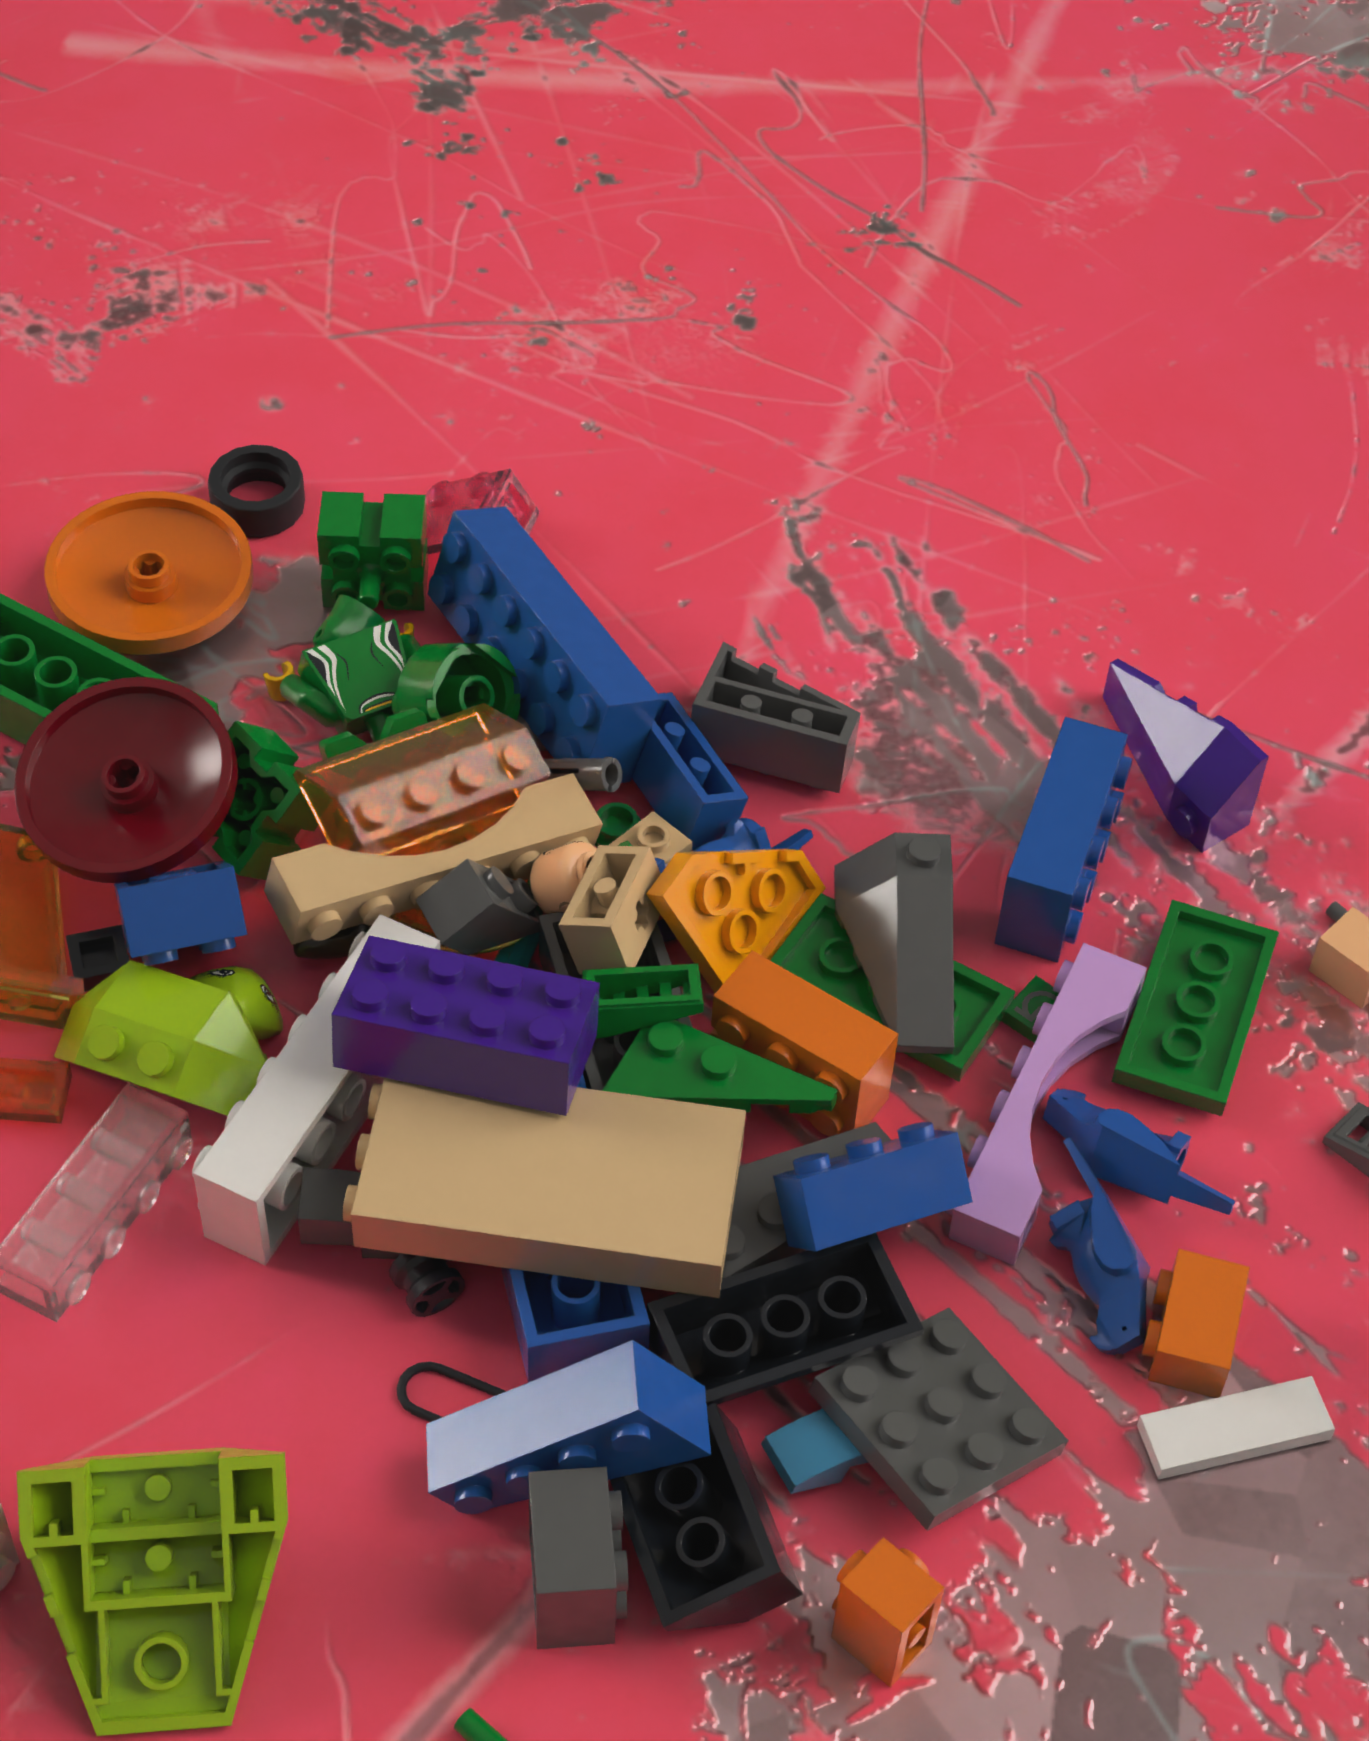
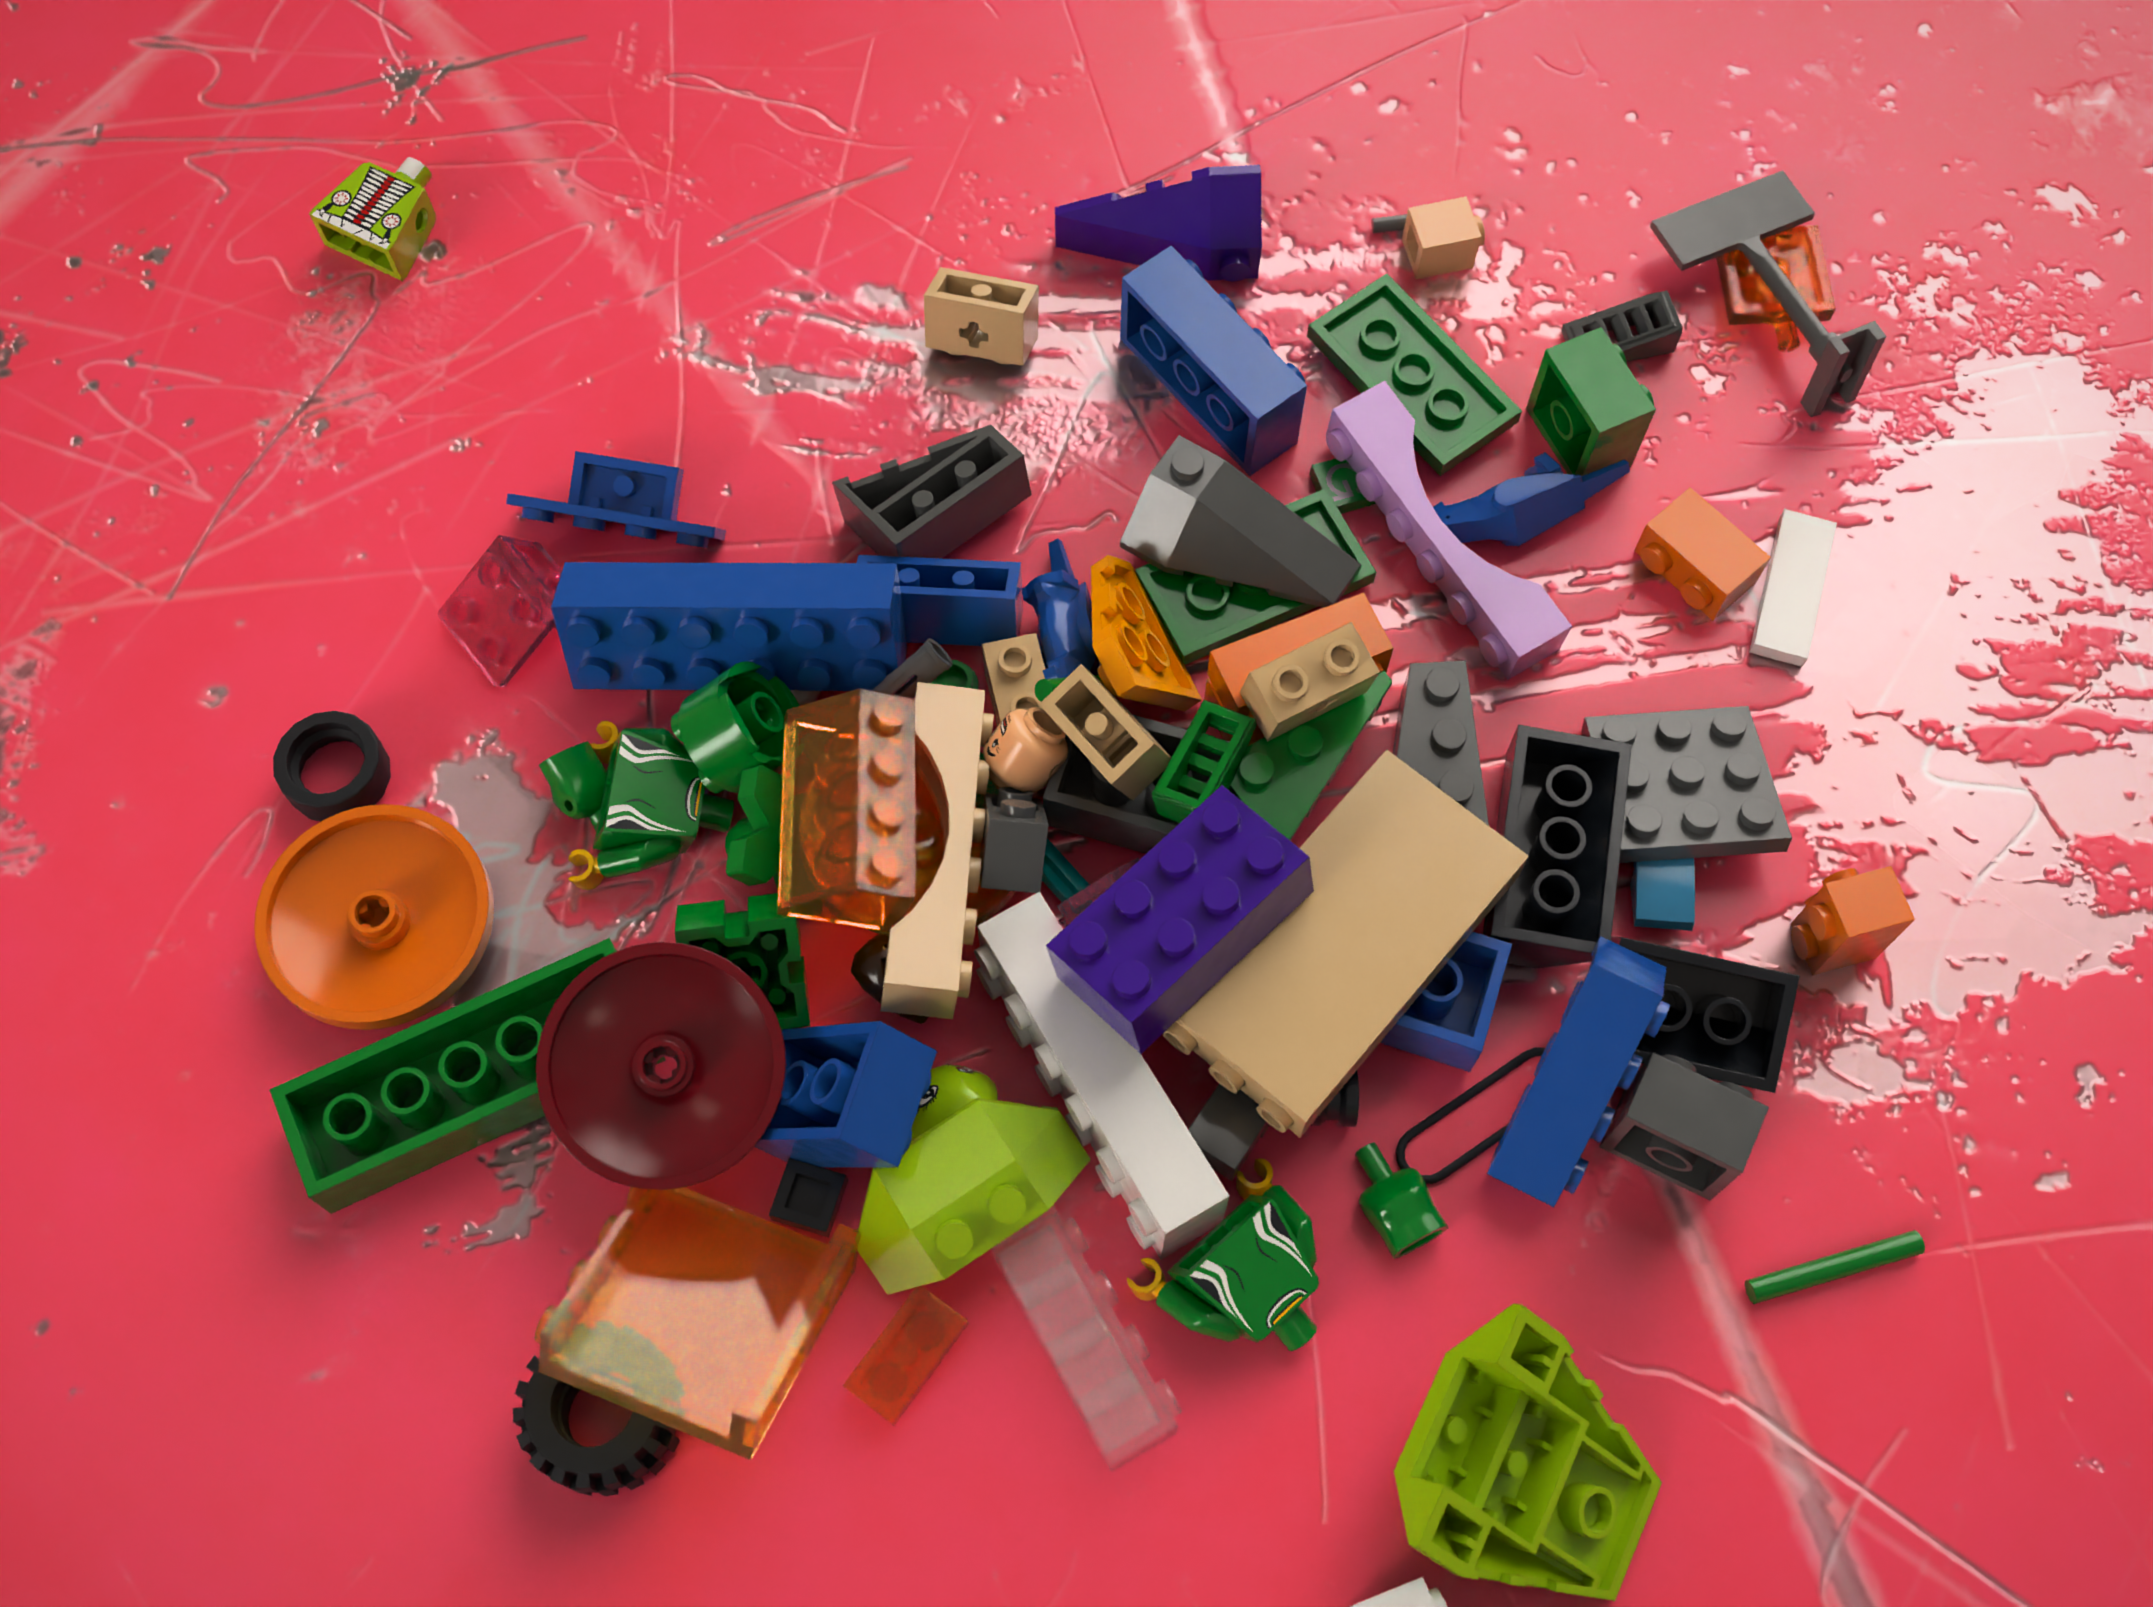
camera: 55 degrees left, 15 degrees up
green brick [317,491,429,611] -> none
blue brick [773,1122,973,1251] -> none
blue animal [1049,1137,1150,1355] -> none
none -> torso [309,157,436,281]
none -> blue bracket [506,451,726,548]
none -> tan brick [924,267,1039,366]
none -> green torso [1127,1158,1319,1351]
none -> tan brick [1240,622,1380,742]
none -> green piece [1355,1143,1448,1259]
none -> green brick [1526,327,1656,477]

